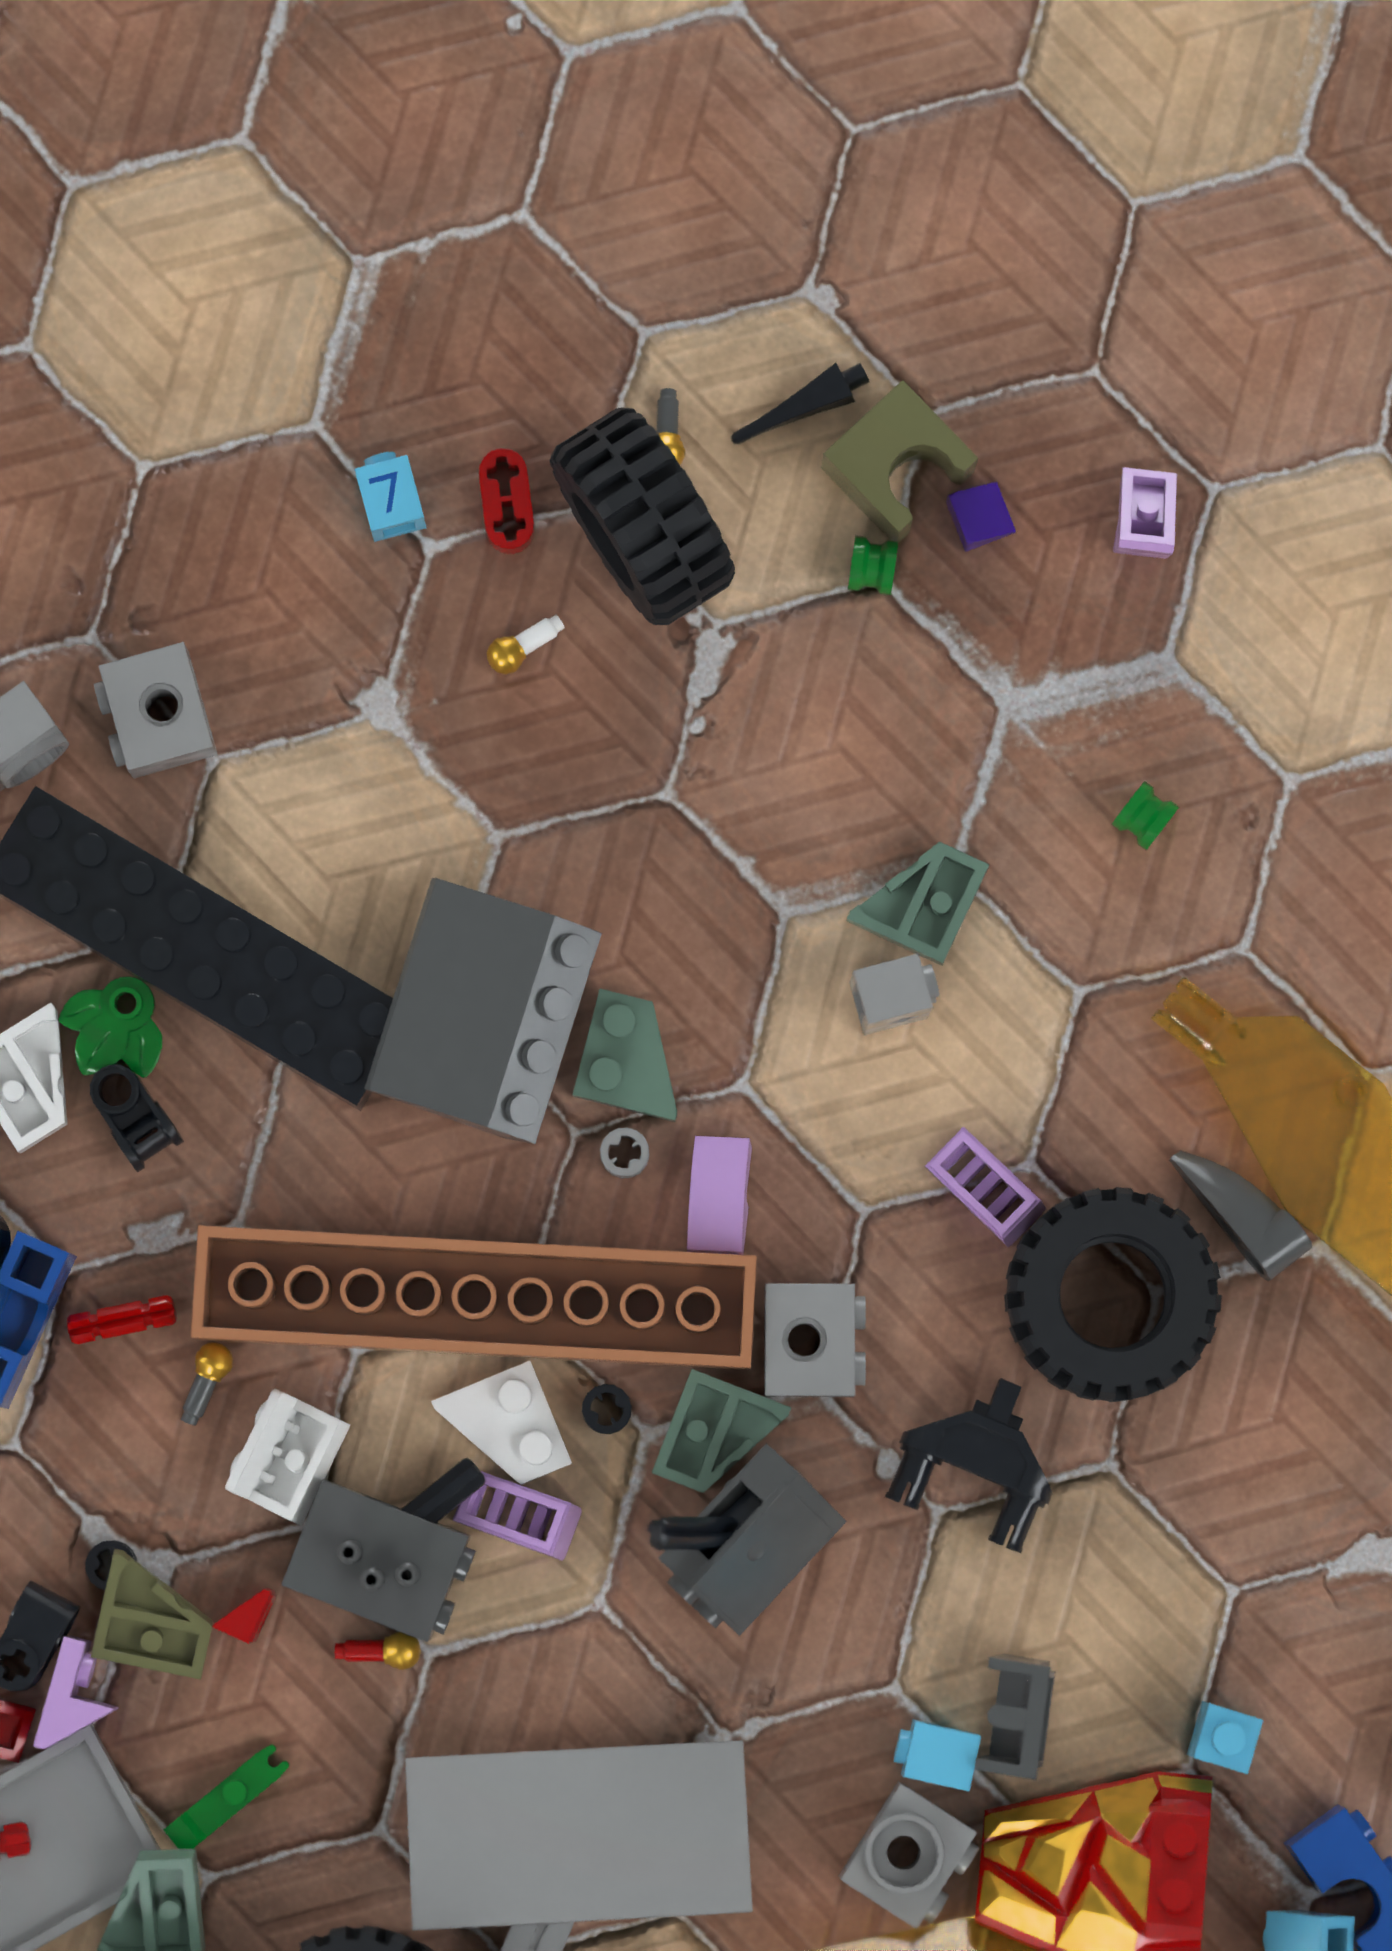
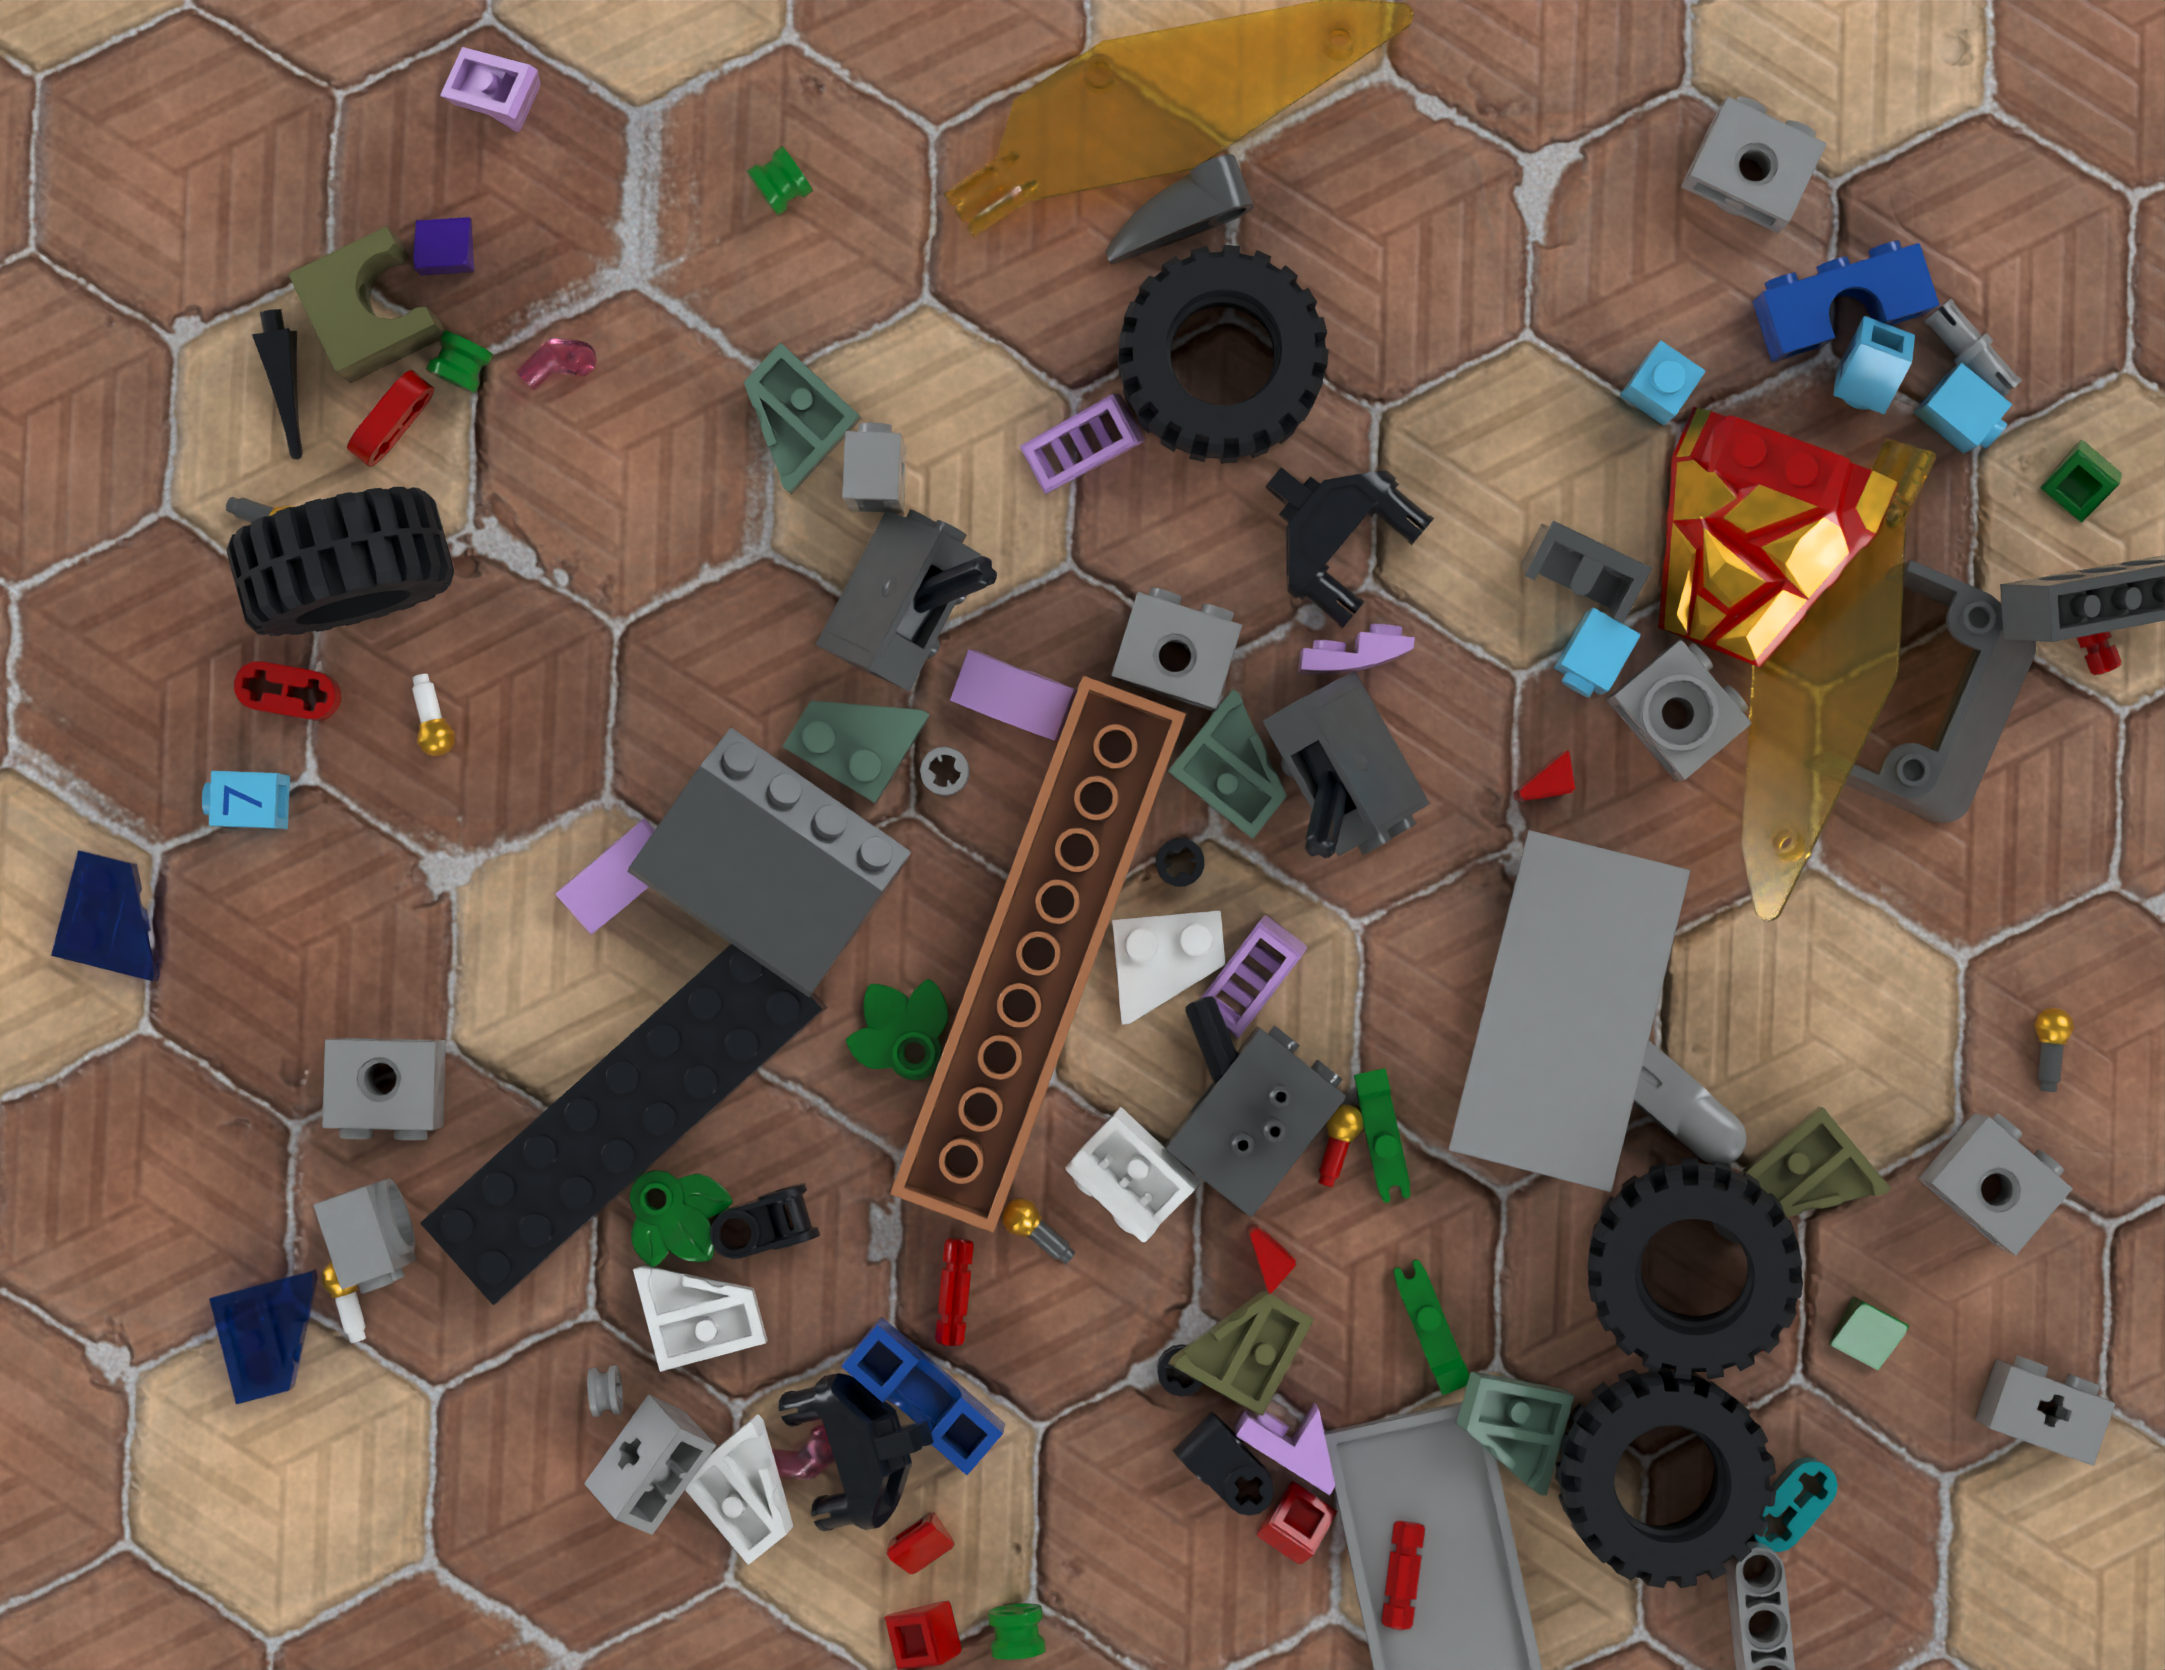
camera: 65 degrees left, 5 degrees up
none -> clear blue wing [51,850,160,981]
none -> red beam [347,370,434,467]
none -> clear pink arm [515,338,597,391]
none -> lavender slope [556,818,655,935]
none -> dark grey piece [815,509,997,692]
none -> green plate [846,979,948,1080]
none -> lavender slope [1298,624,1415,675]
none -> green piece [1354,1068,1410,1203]
none -> red slope [1513,750,1576,802]

